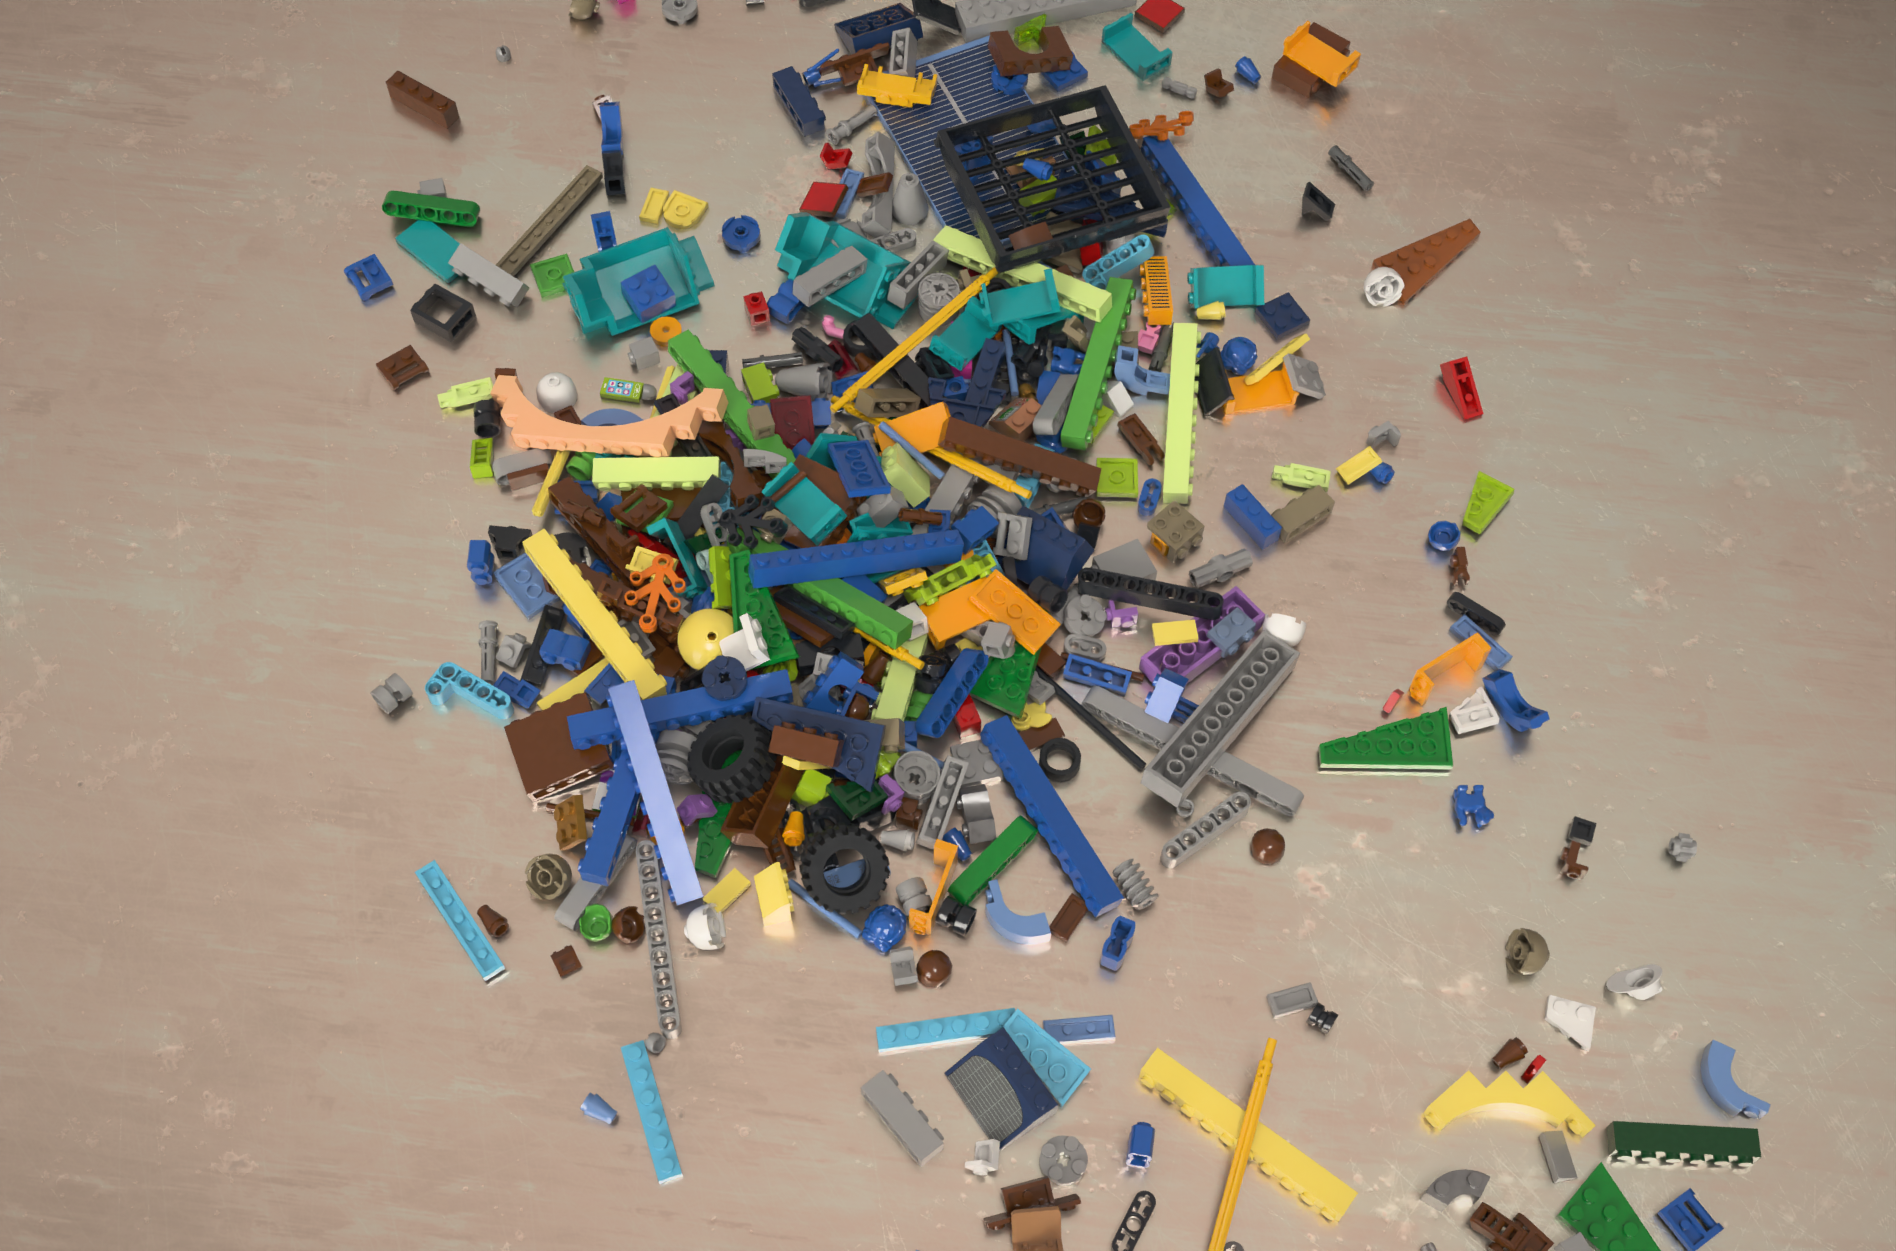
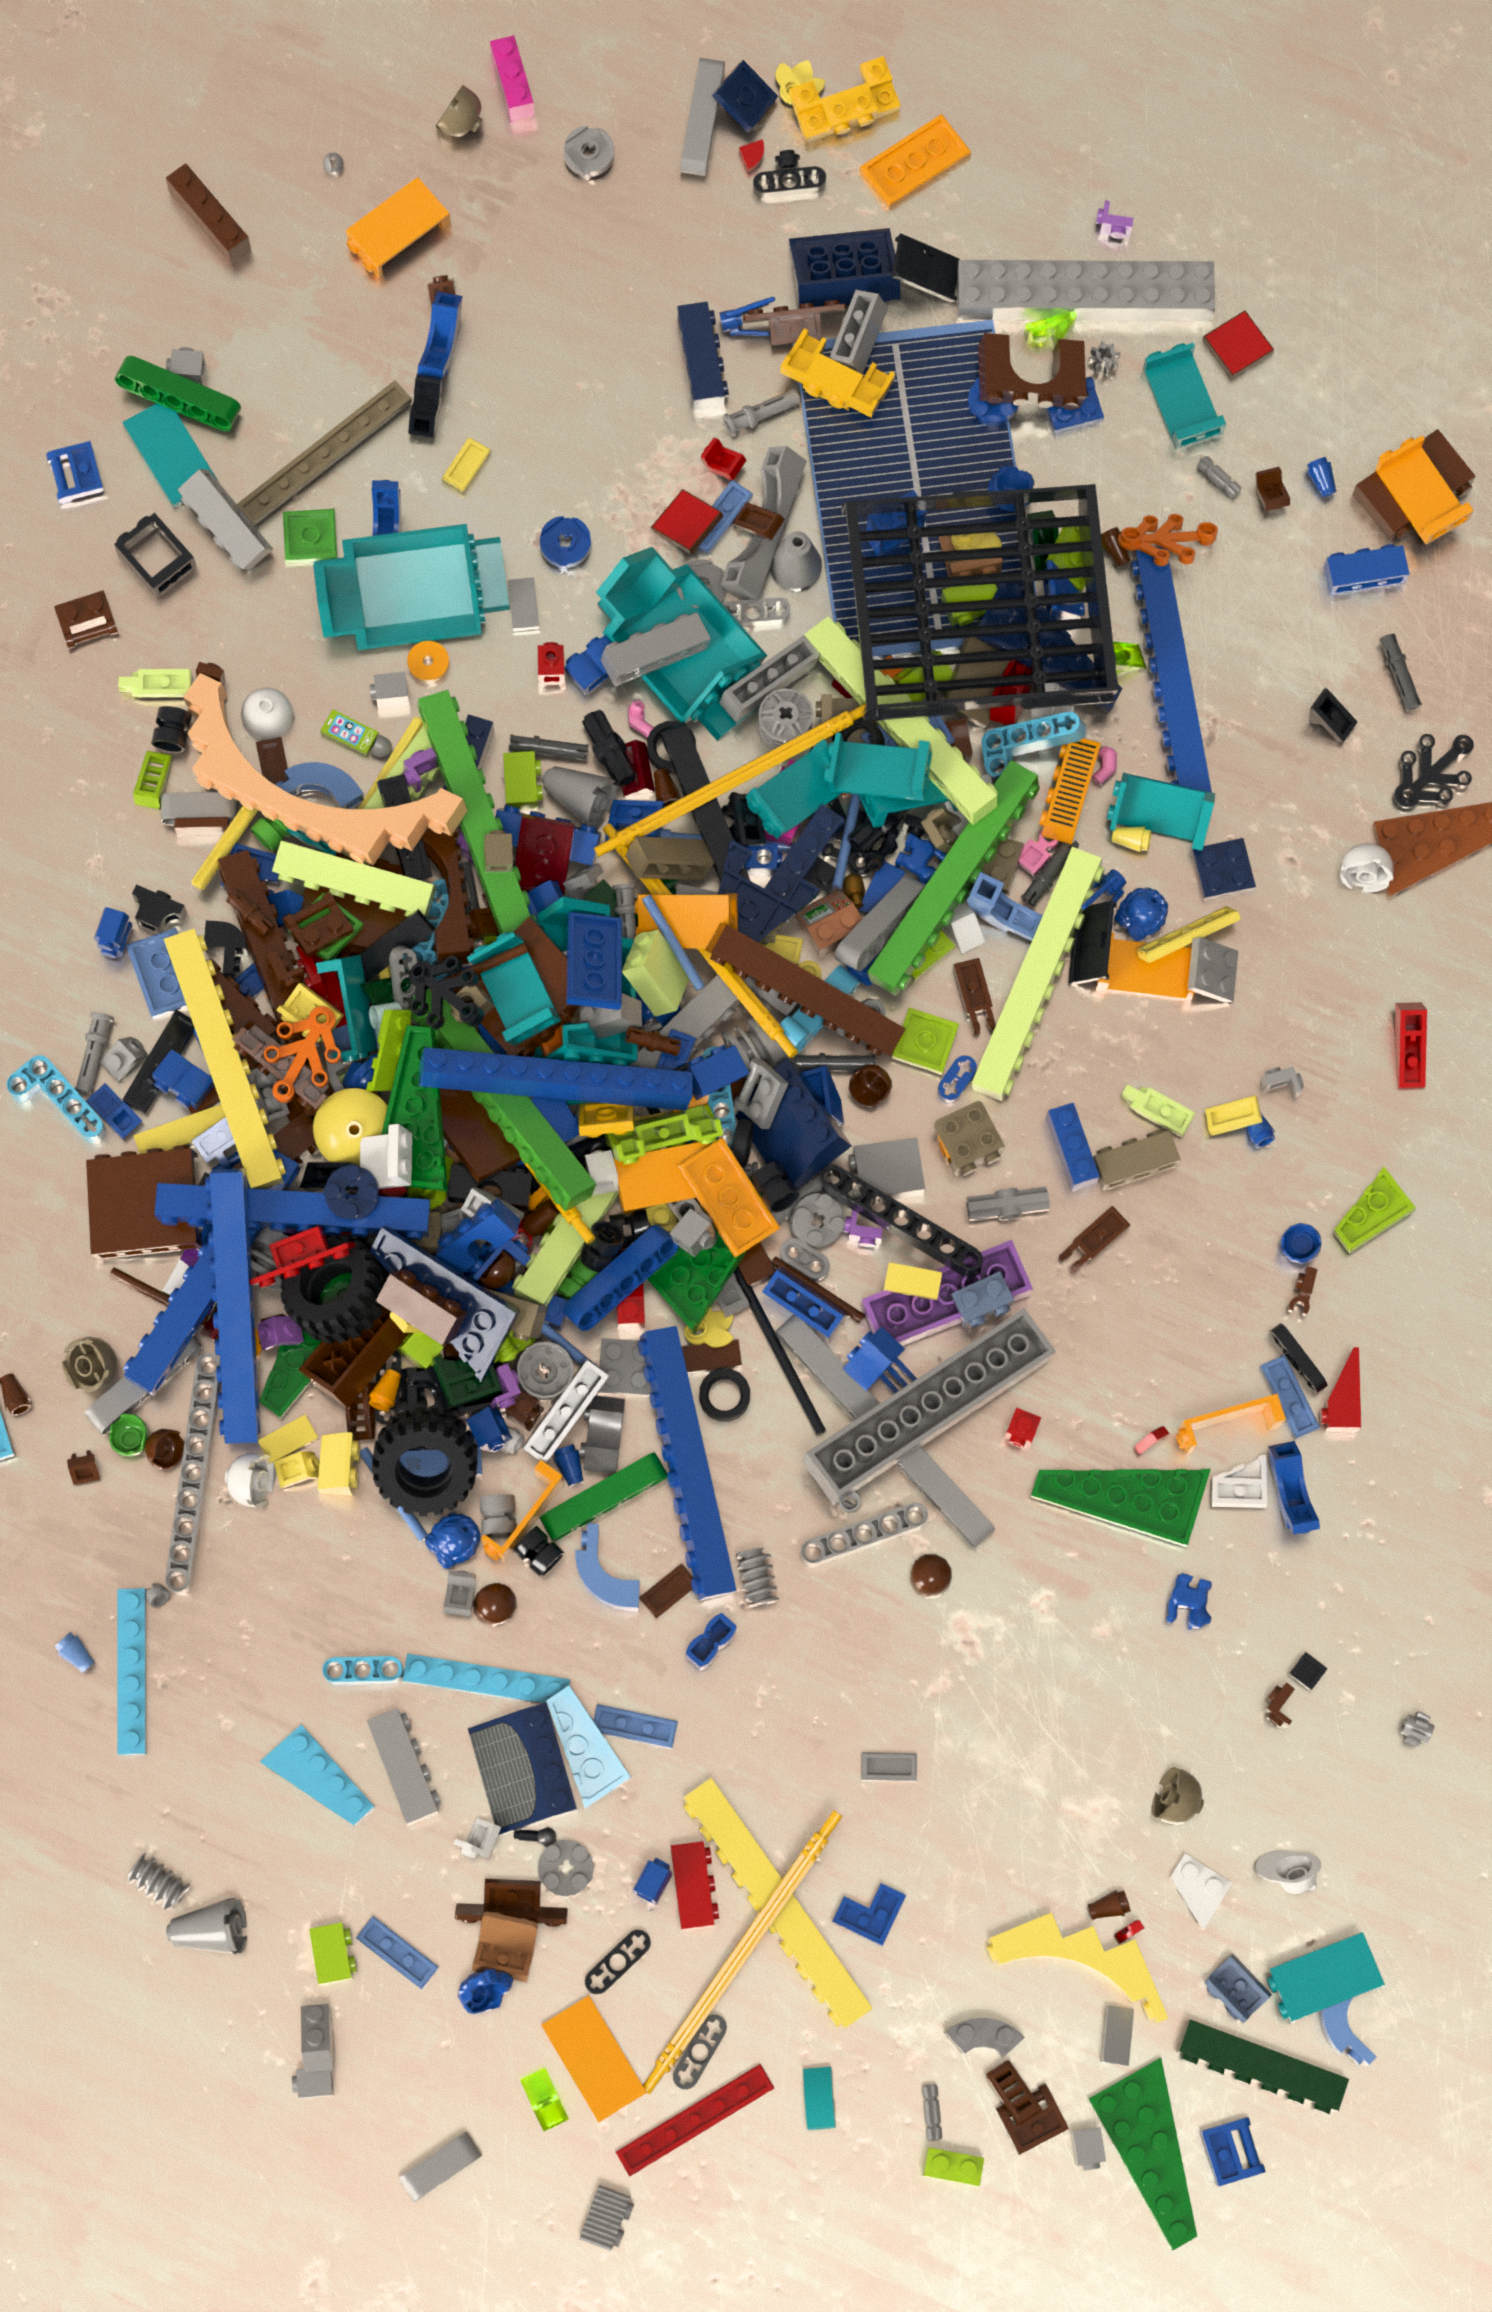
camera: 15 degrees right, 15 degrees up
pearl gold plate [554,795,587,850] -> none
blue brick [621,265,676,323] -> none
light yellow tile [663,190,709,229] -> none
light grey slope [743,449,787,473] -> none
black tile [773,585,855,640] -> none
reddish brown slope [1009,222,1053,250] -> none
blue cone [1023,158,1053,181] -> none
black plate [1077,522,1101,549] -> none
white cylinder [1262,613,1307,647] -> none
black wheel [1306,1002,1338,1035] -> none
none -> red bracket [249,1226,356,1288]
none -> medium azure wing [260,1725,375,1826]
none -> light yellow bracket [274,1451,320,1488]
none -> medium azure beam [322,1656,404,1685]
none -> light orange panel [346,177,451,278]
none -> blue brick [466,1406,513,1452]
none -> light grey tile [508,577,539,632]
none -> piece [514,1827,556,1847]
none -> red brick [671,1841,719,1931]
none -> blue plate [832,1883,906,1946]
none -> red brick [1004,1407,1042,1448]
none -> reddish brown hinge [1059,1205,1131,1273]
none -> light grey gear [1088,341,1121,375]
none -> bright pink arm [1092,746,1117,786]
none -> sand blue bracket [1204,1954,1272,2023]
none -> teal panel [1266,1932,1385,2024]
none -> red slope [1320,1347,1361,1432]
none -> blue brick [1324,544,1410,596]
none -> black plant [1394,734,1474,809]

